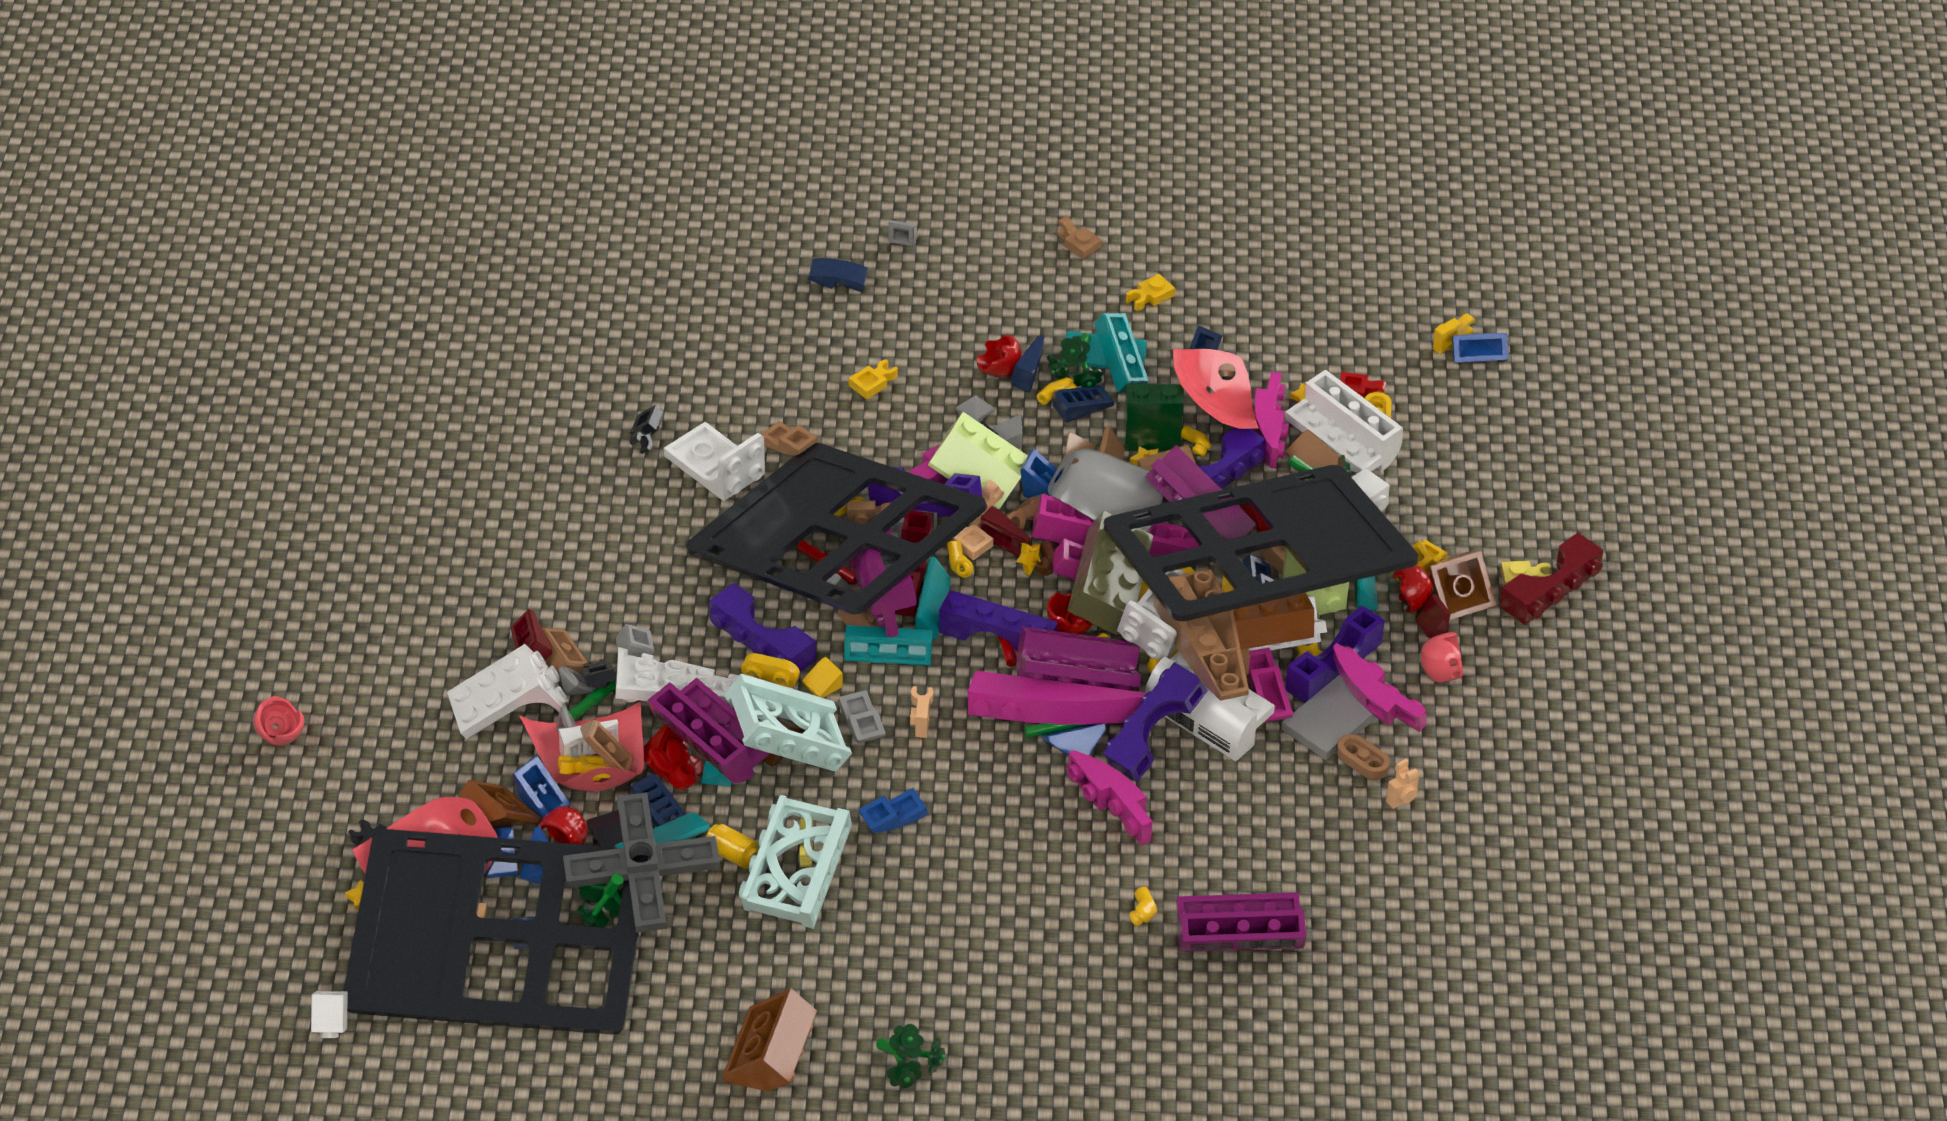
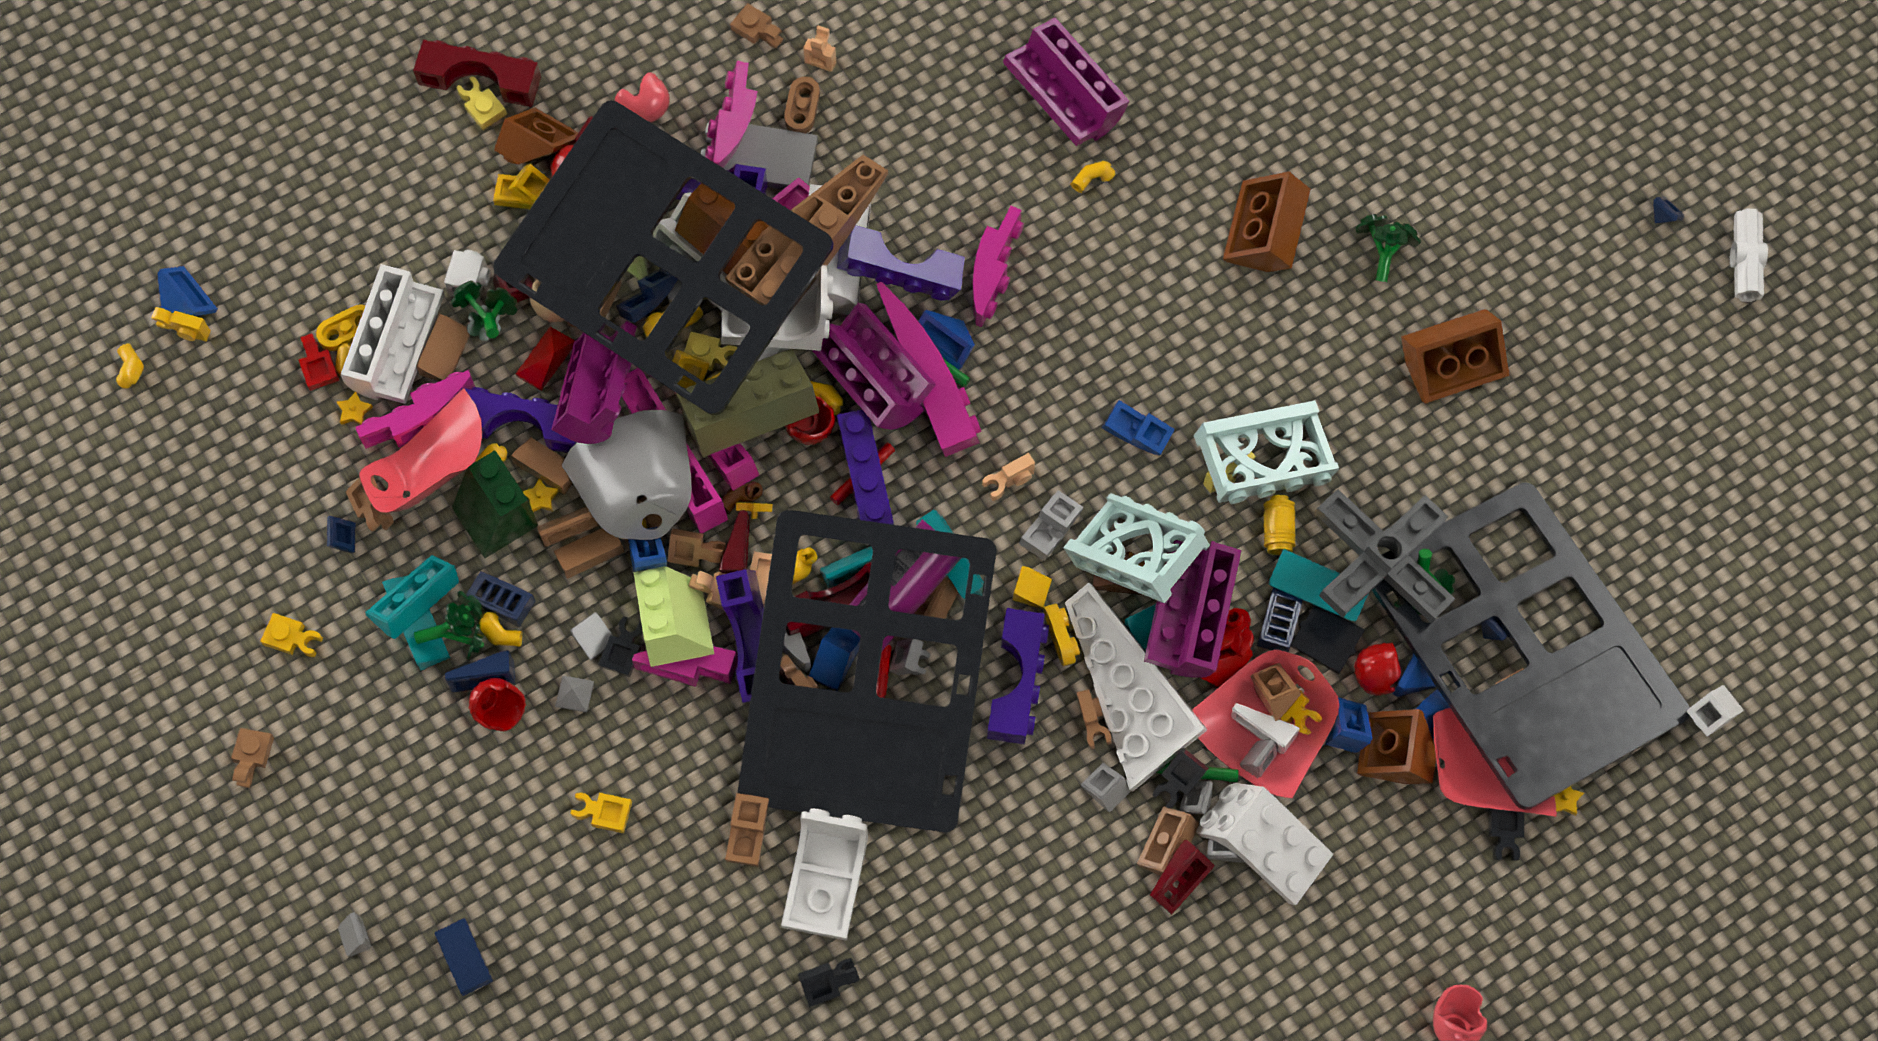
camera: 125 degrees left, 25 degrees up
none -> yellow arm [116,343,144,389]
none -> medium nougat plate [730,3,783,48]
none -> medium nougat plate [1077,689,1112,750]
none -> dark orange slope [1223,171,1311,272]

